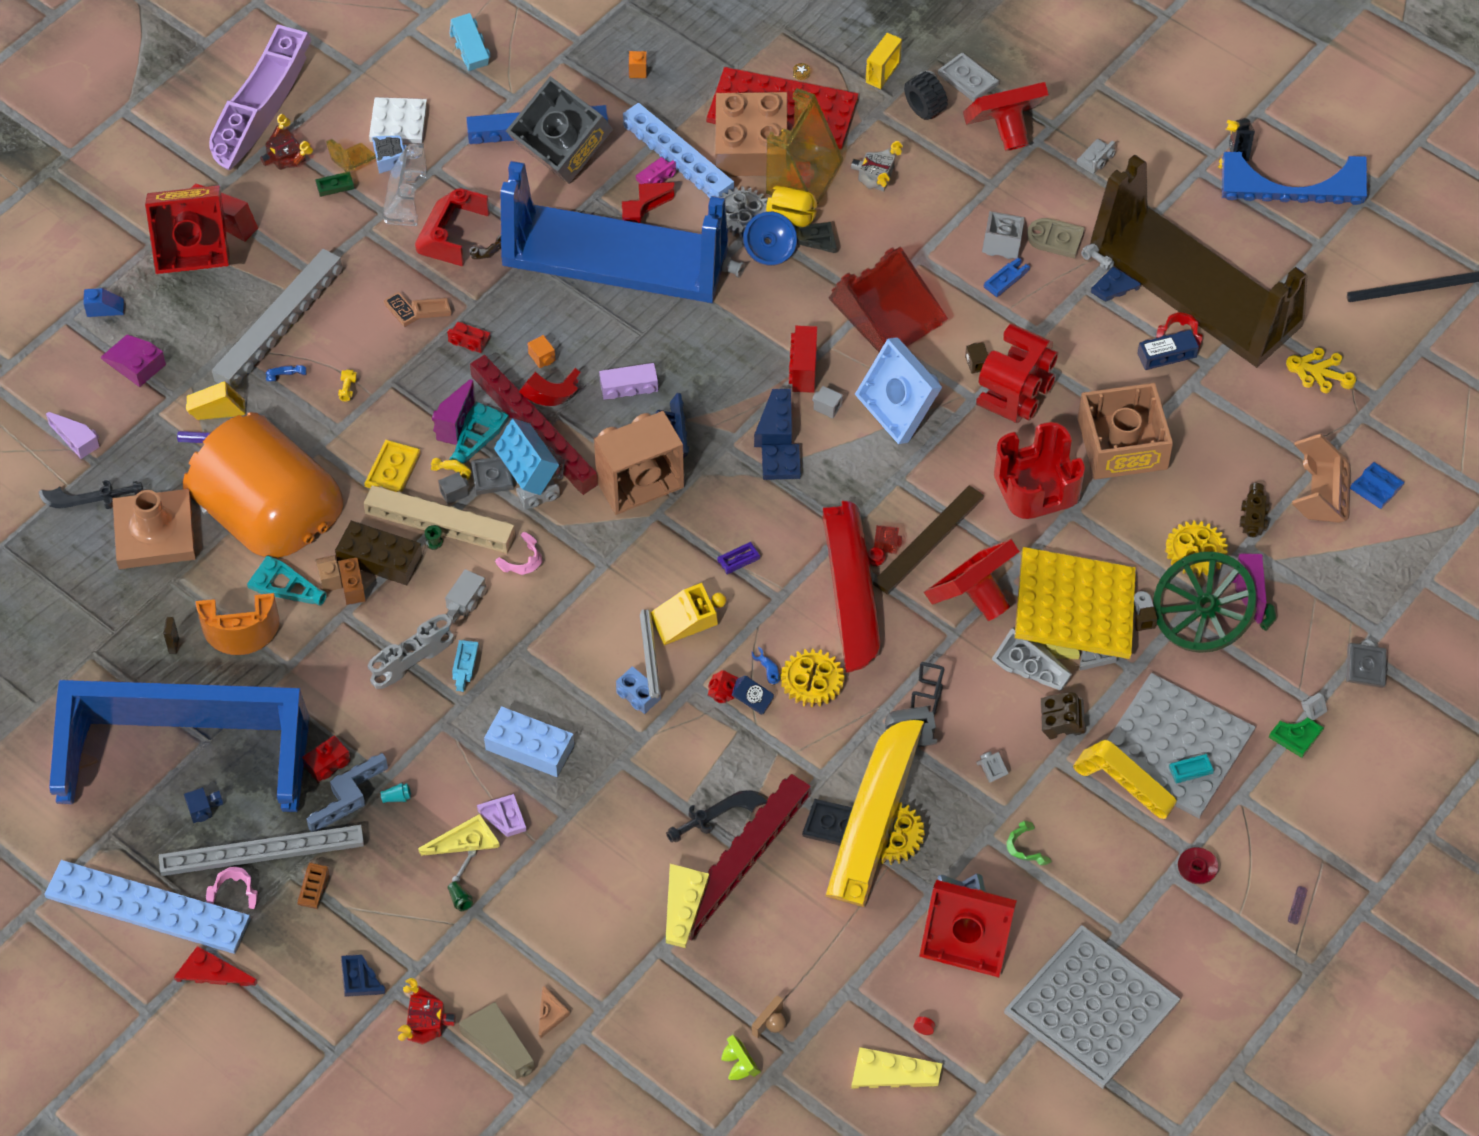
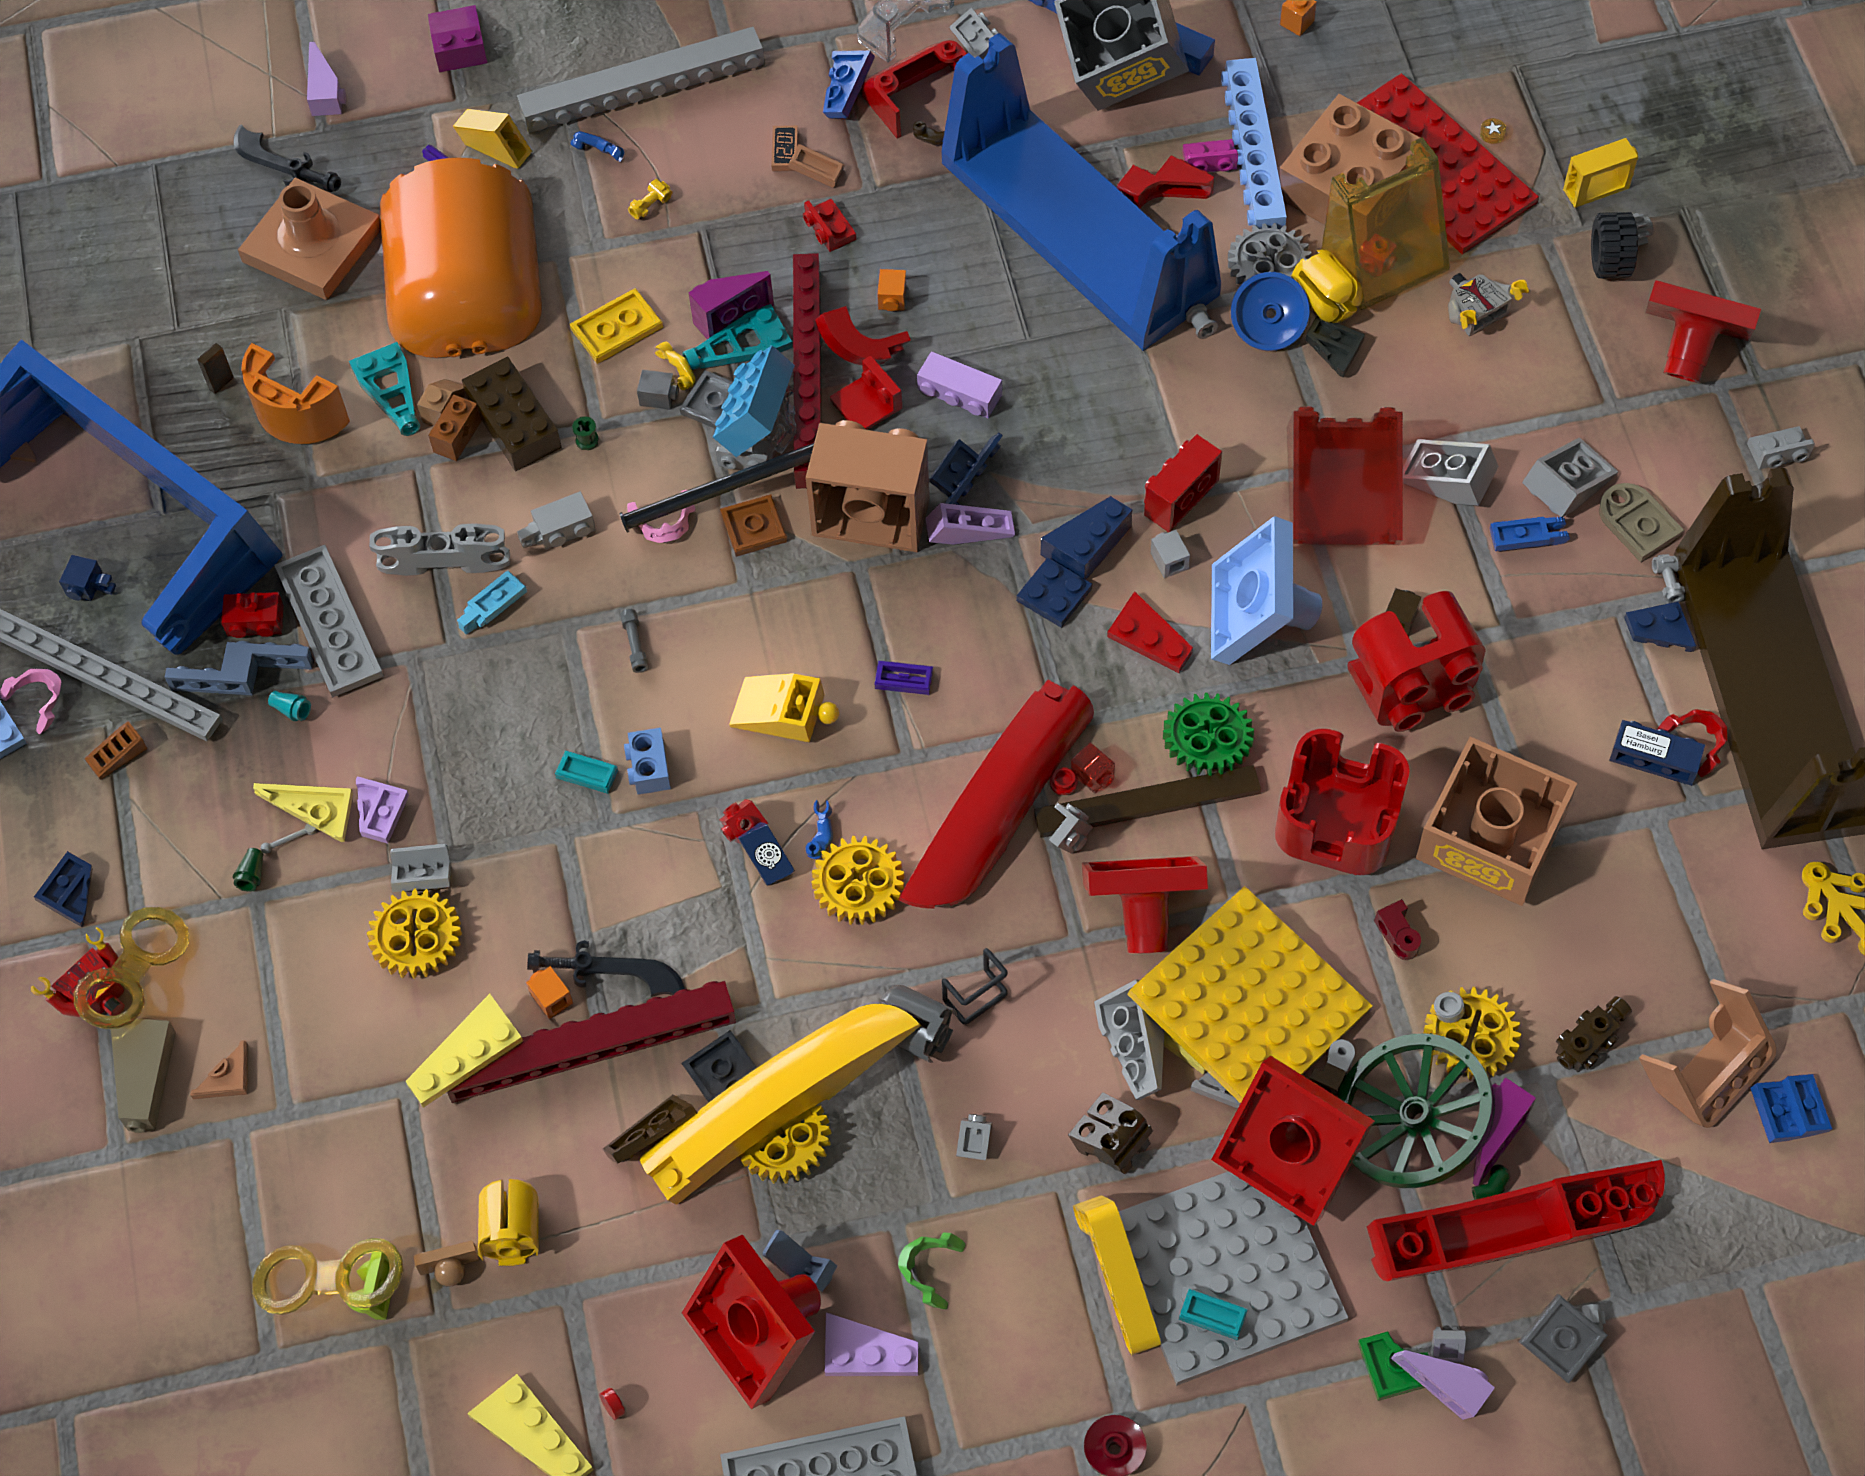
camera: 40 degrees right, 5 degrees up
tan brick [364,486,515,554] -> none
light blue brick [484,706,574,777] -> none
light grey axle [640,609,661,698] -> none
light grey tile [938,52,999,102] -> none
none -> clear yellow bar [73,907,189,1029]
none -> clear yellow bar [252,1238,404,1315]
none -> light grey plate [274,545,384,698]
none -> yellow gear [367,888,462,979]
none -> light grey bracket [390,844,451,892]
none -> yellow cylinder [478,1179,539,1266]
none -> orange brick [526,966,573,1019]
none -> teal tile [555,750,618,794]
none -> dark brown wing [603,1094,697,1164]
none -> black axle [619,443,814,533]
none -> dark grey bar [620,609,649,673]
none -> dark orange tile [720,494,787,557]
none -> blue wing [823,50,875,118]
none -> lavender wing [825,1313,918,1376]
none -> red bracket [830,356,902,430]
none -> lavender slope [926,503,1015,545]
none -> light grey bracket [949,8,999,59]
none -> light grey bracket [1049,803,1093,854]
none -> red wing [1107,591,1193,673]
none -> green gear [1163,692,1254,776]
none -> red piece [1211,1055,1375,1226]
none -> red slope [1366,1160,1665,1282]
none -> dark red leg [1374,899,1421,960]
none -> lavender slope [1391,1350,1495,1420]
none -> light grey slope [1397,439,1499,506]
none -> light grey tile [1434,992,1465,1023]

